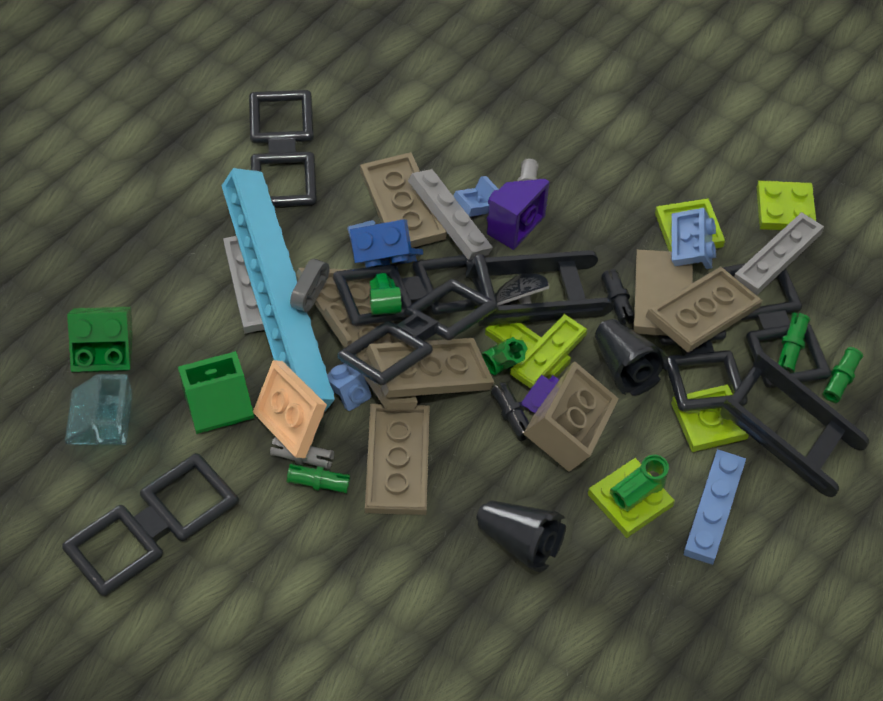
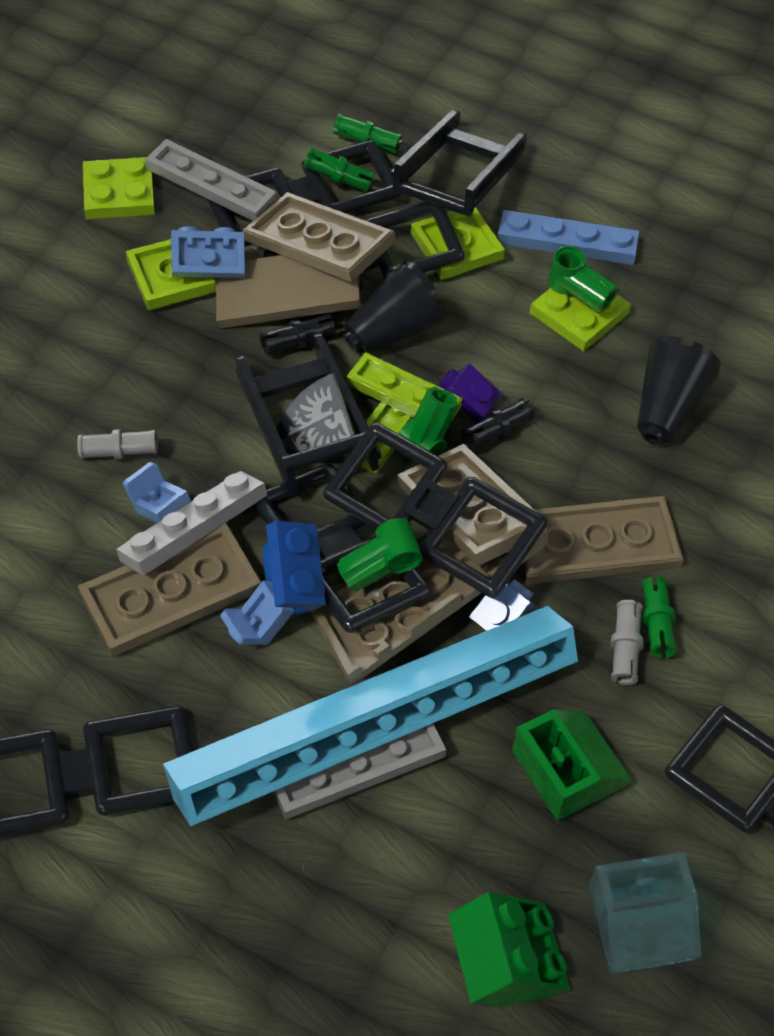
camera: 100 degrees left, 0 degrees up
light nougat plate [253,360,327,458] -> none
dark grey beam [290,258,330,312] -> none
dark purple slope [486,179,549,250] -> none
dark tan slope [524,361,619,472] -> none

